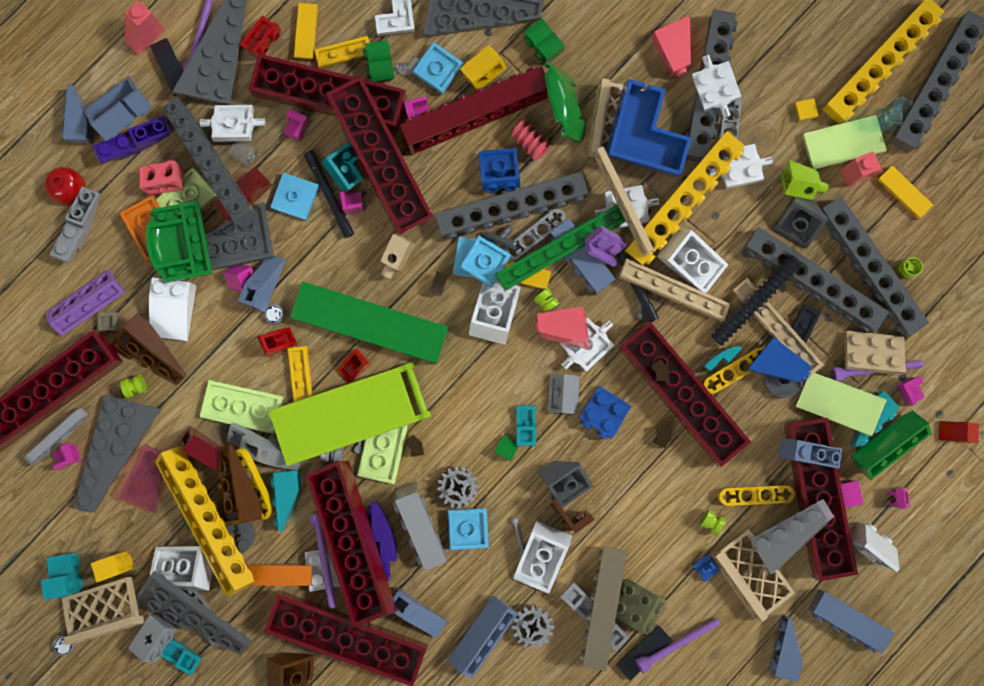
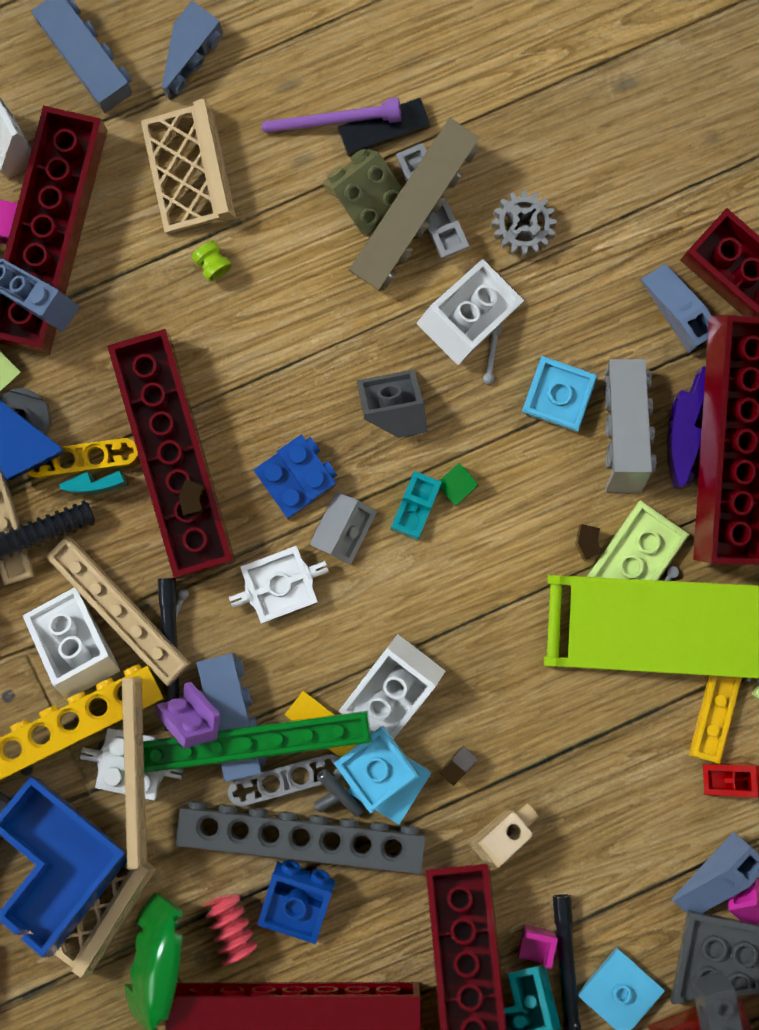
camera: 160 degrees left, 0 degrees up
tile [265,305,285,324] -> none
green tile [290,281,448,364] -> none
light grey wheel [321,447,344,462] -> none
red slope [337,348,372,384] -> none
light grey gear [437,466,479,509] -> none
sand blue brick [448,595,518,679] -> none
lime wheel [533,288,560,313] -> none
coral slope [535,306,590,349] -> none
reddish brown bracket [550,497,595,534] -> none
dark brown piece [653,426,671,448] -> none
blue tile [692,554,720,582] -> none
yellow beam [717,485,795,506] -> none
light grey wedge [750,499,834,575] -> none

